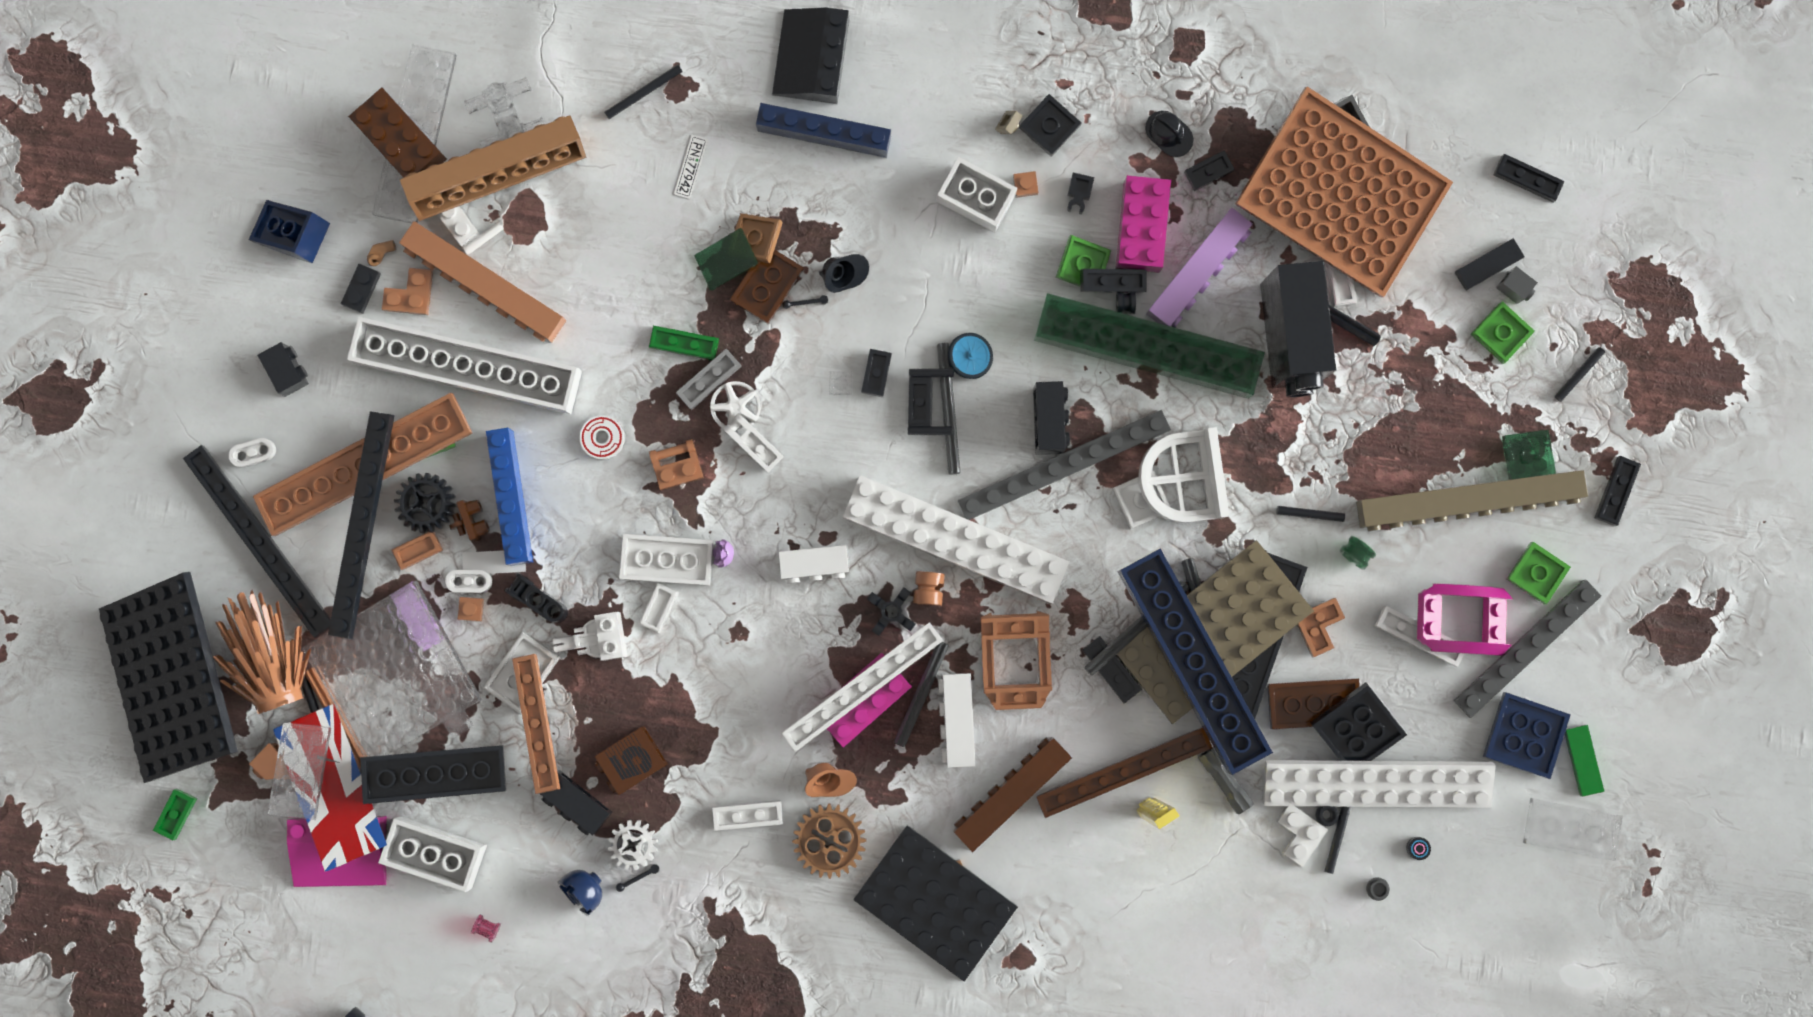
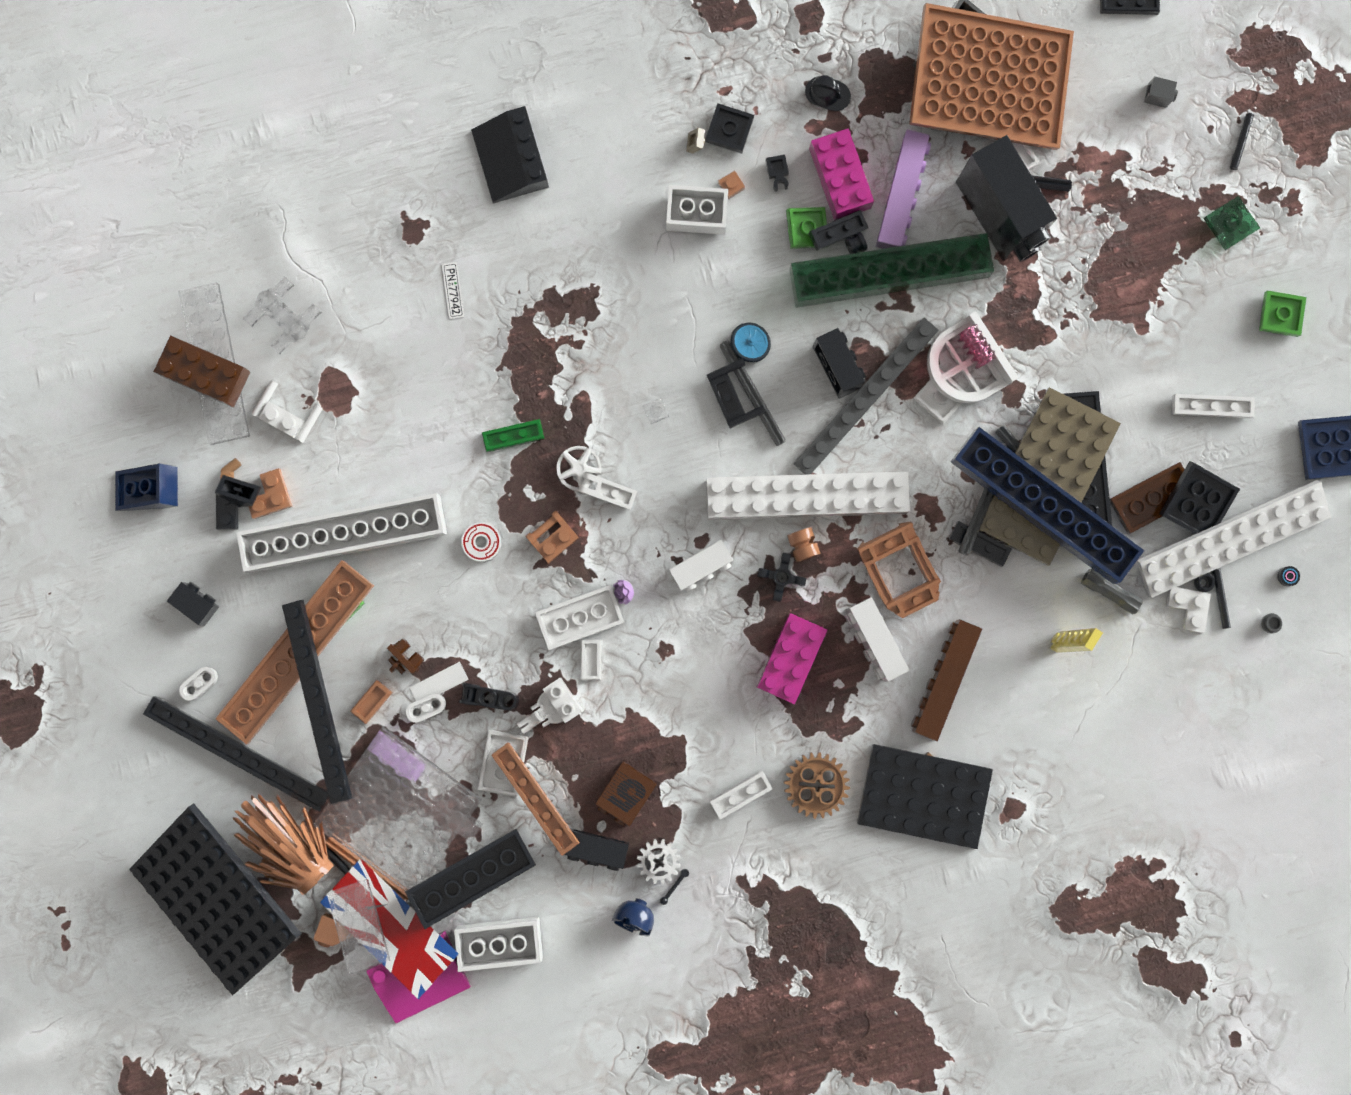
camera: 25 degrees left, 0 degrees up
green plate [153,789,197,841] -> none
black gear [394,473,456,534] -> none
nougat brick [399,221,566,343] -> none
medium nougat brick [400,115,587,221] -> none
nougat plate [458,597,484,621] -> none
clear pink bush [471,914,501,943] -> none
blue brick [486,427,534,566] -> none
black bar [604,64,683,119] -> none
light grey plate [676,349,742,410] -> none
clear green piece [694,228,758,291] -> none
medium nougat tile [728,213,783,264] -> none
reddish brown plate [730,249,804,324] -> none
dark blue brick [756,103,891,158] -> none
black hinge [782,295,828,309] -> none
white plate [782,622,943,752] -> none
nougat piece [805,763,857,797] -> none
black piece [819,254,870,293] -> none
black plate [861,349,892,397] -> none
dark grey axle [894,642,949,747] -> none
reddish brown plate [1036,727,1213,818] -> none
black plate [1184,150,1235,191] -> none
black bar [1276,506,1345,522] -> none
nougat plate [1297,598,1345,657] -> none
clear green wheel [1339,536,1376,570] -> none
dark tan brick [1356,470,1588,532] -> none
dark pink wedge [1417,584,1513,656] -> none
dark grey plate [1454,580,1602,718] -> none
black tile [1455,238,1525,291] -> none
bright green tile [1471,301,1535,364] -> none
black tile [1594,456,1641,526] -> none
none -> black slope [215,475,261,508]
none -> clear pink piece [957,323,995,370]

